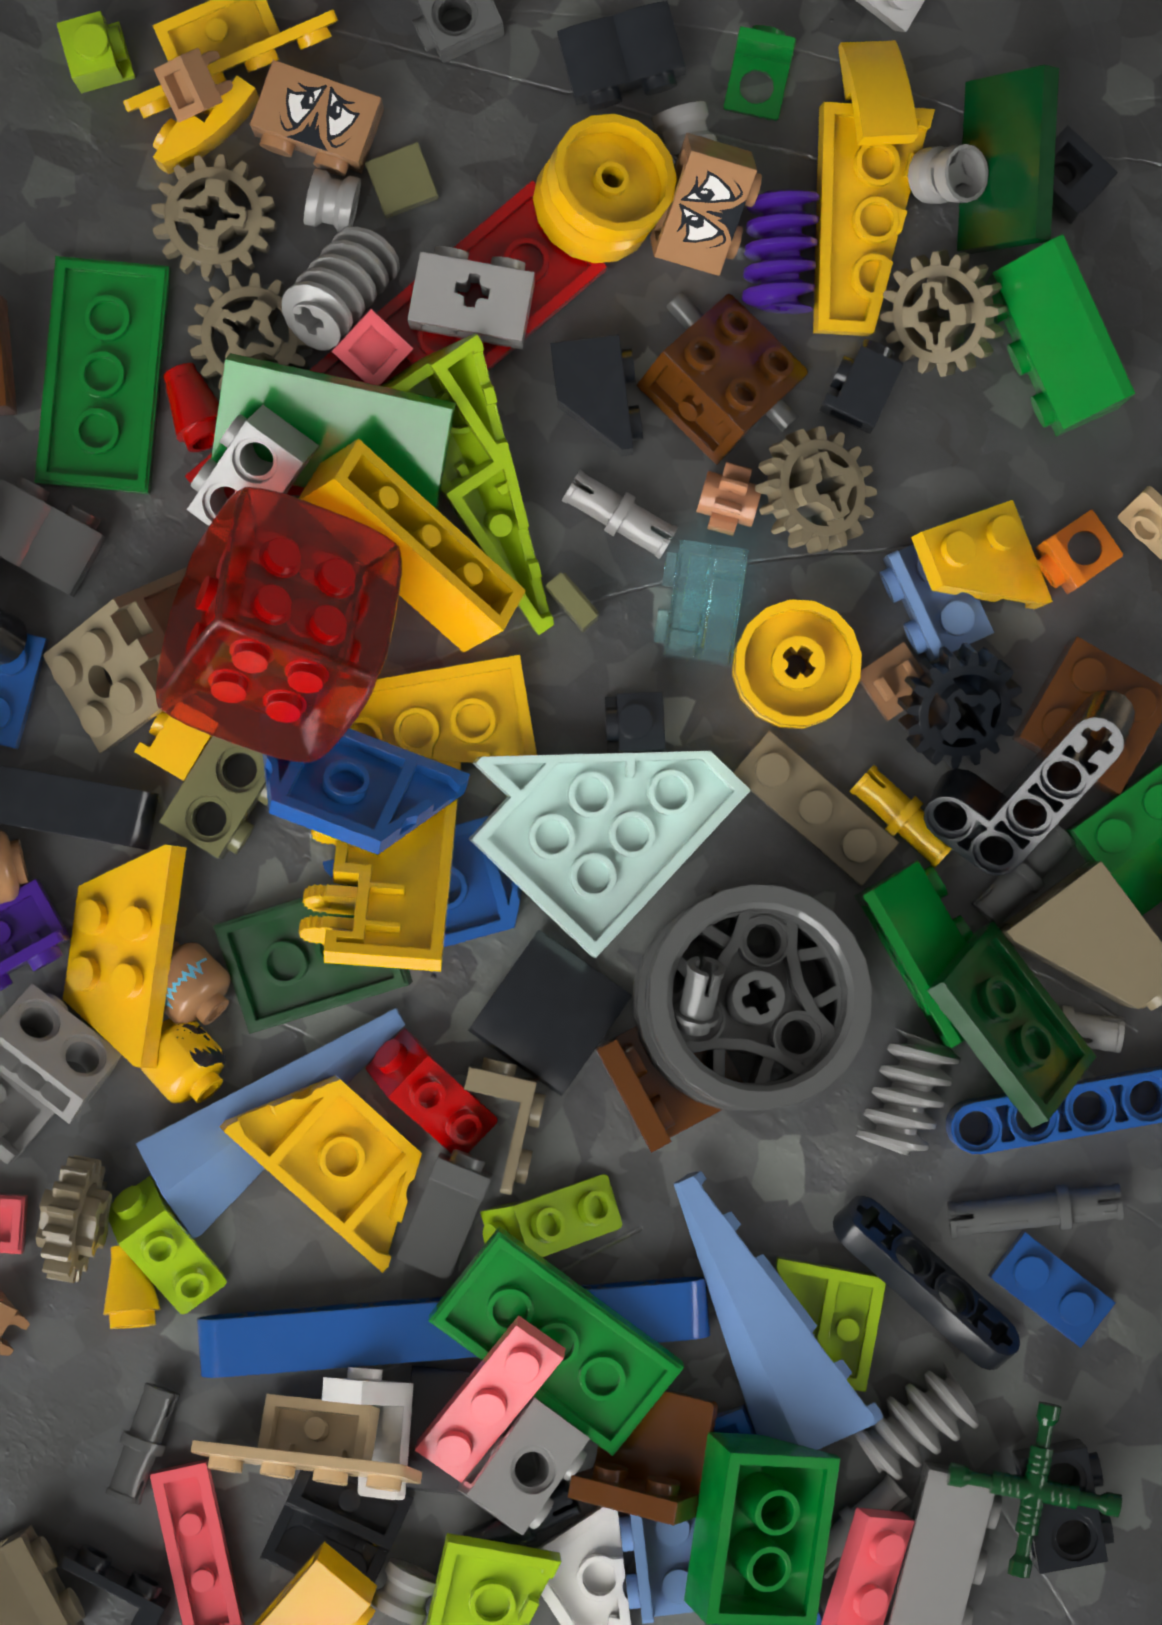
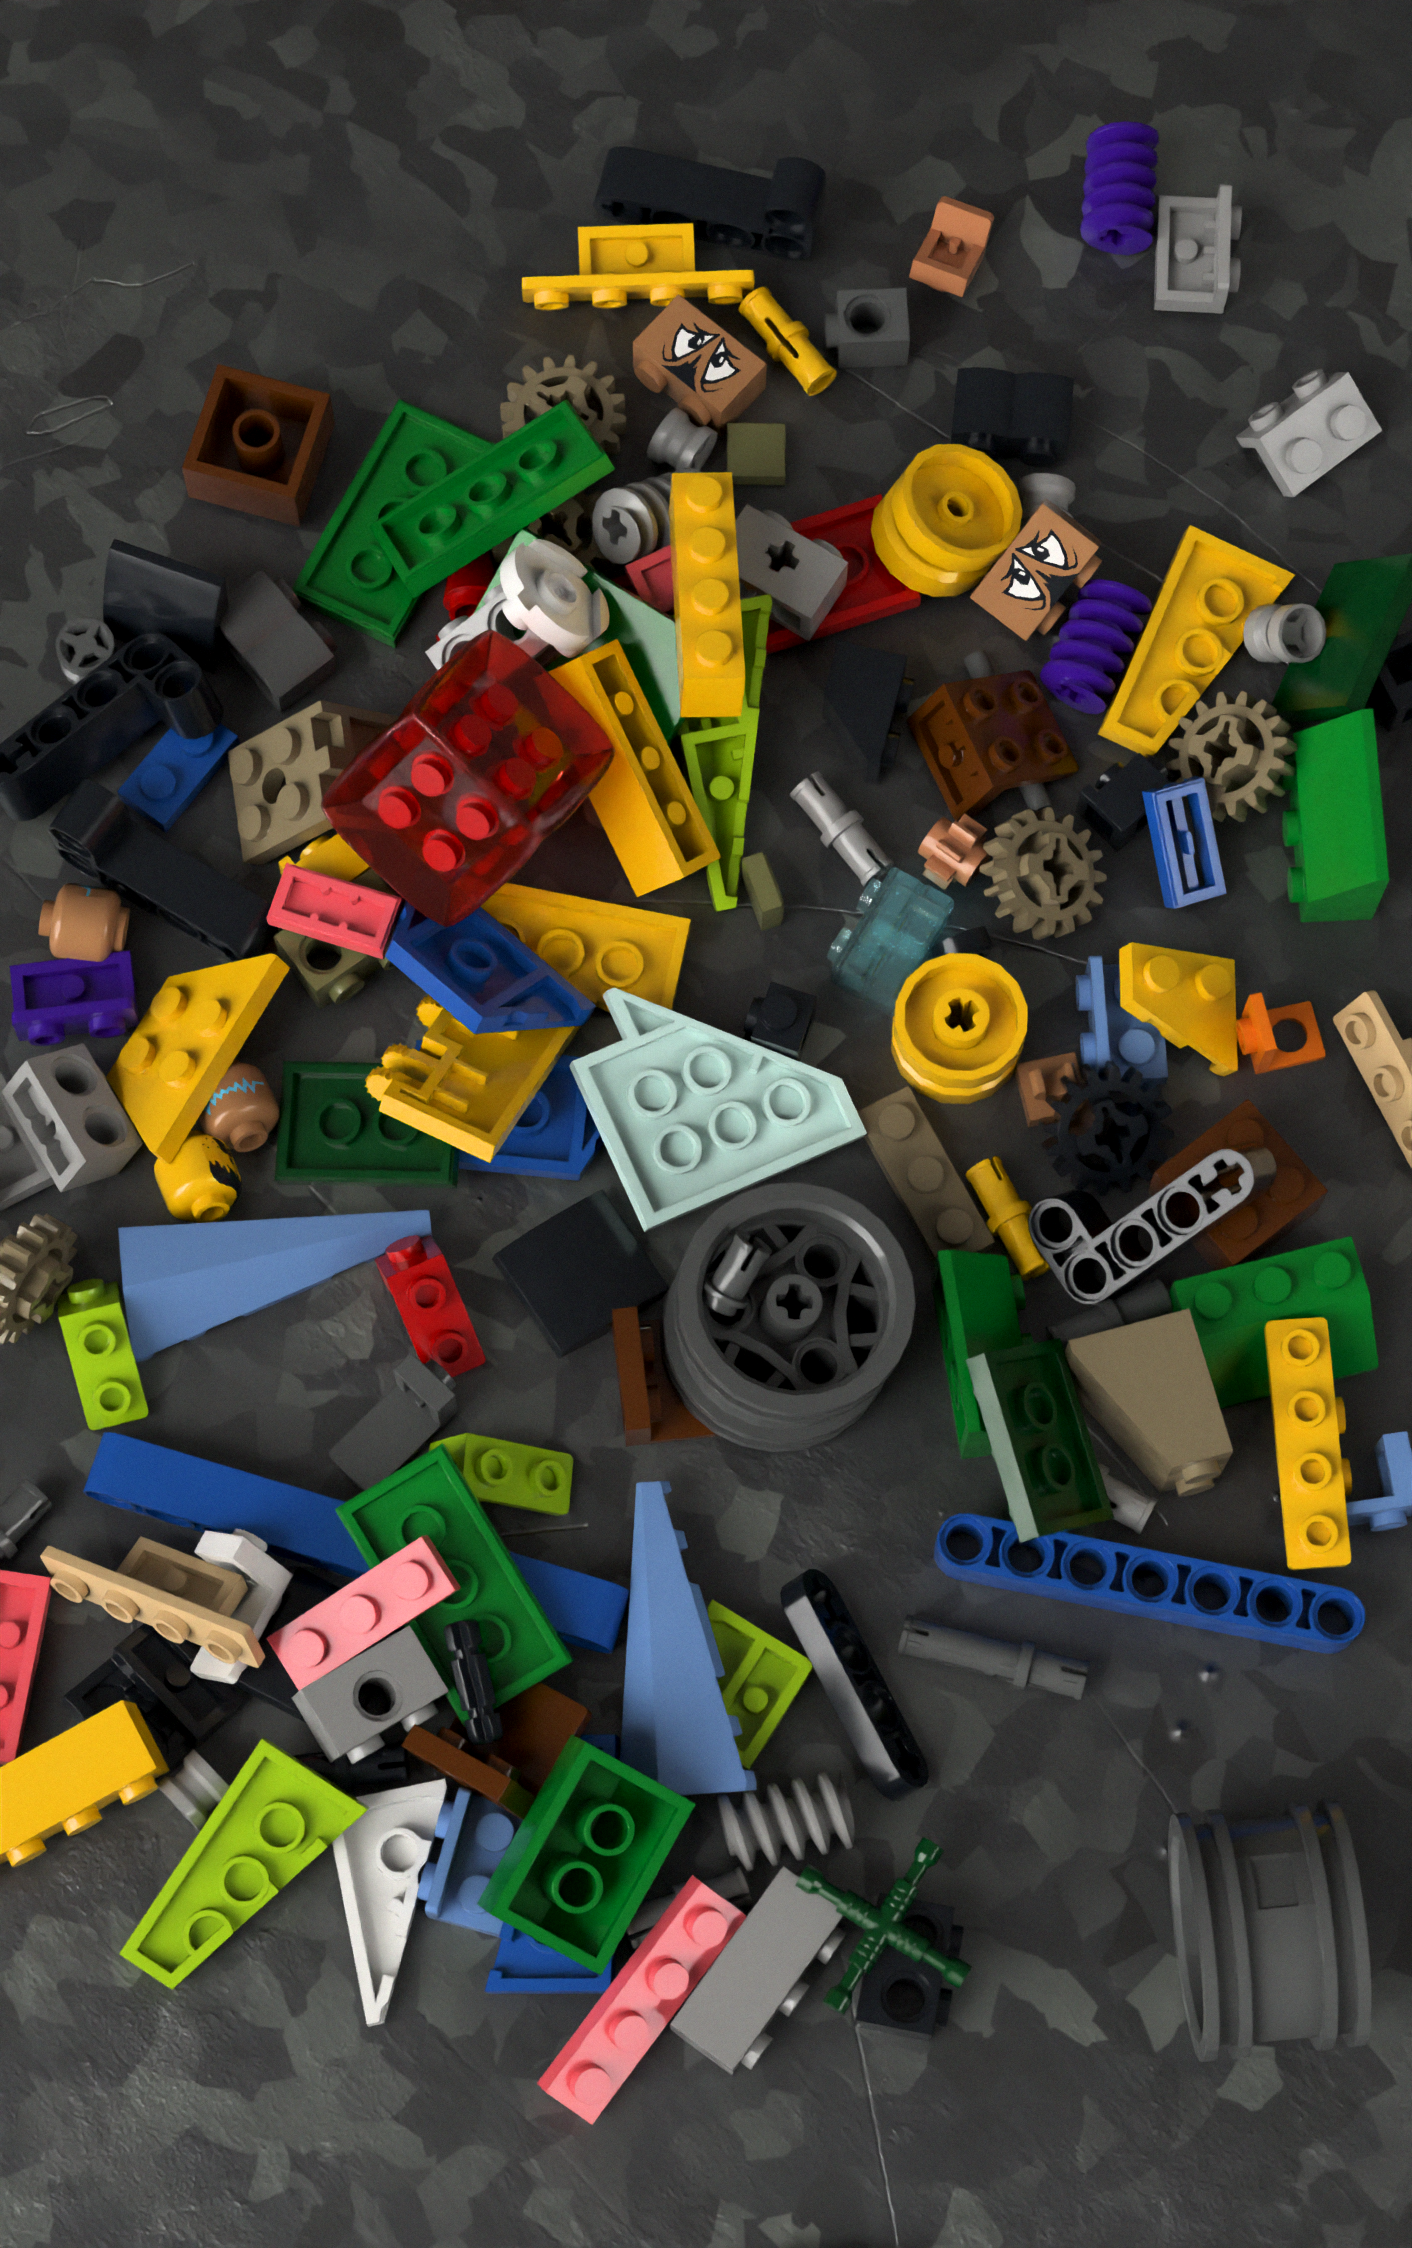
camera: 20 degrees right, 15 degrees down
lime brick [56,11,136,94] -> none
yellow cone [103,1246,161,1329] -> none
yellow slope [153,75,259,175] -> none
medium nougat tile [154,48,233,123] -> none
yellow wing [220,1075,422,1273] -> none
dark tan bracket [464,1057,546,1195] -> none
green bracket [723,25,796,121] -> none
yellow slope [838,40,919,146] -> none
light grey piece [855,1028,961,1156] -> none
blue plate [988,1230,1116,1348] -> none
none -> coral plate [267,863,403,960]
none -> green tile [369,400,615,598]
none -> black axle [443,1619,504,1745]
none -> white plate [500,539,610,658]
none -> yellow brick [669,472,746,717]
none -> yellow pin [738,286,837,396]
none -> black tile [930,926,994,959]
none -> blue tile [1142,776,1226,909]

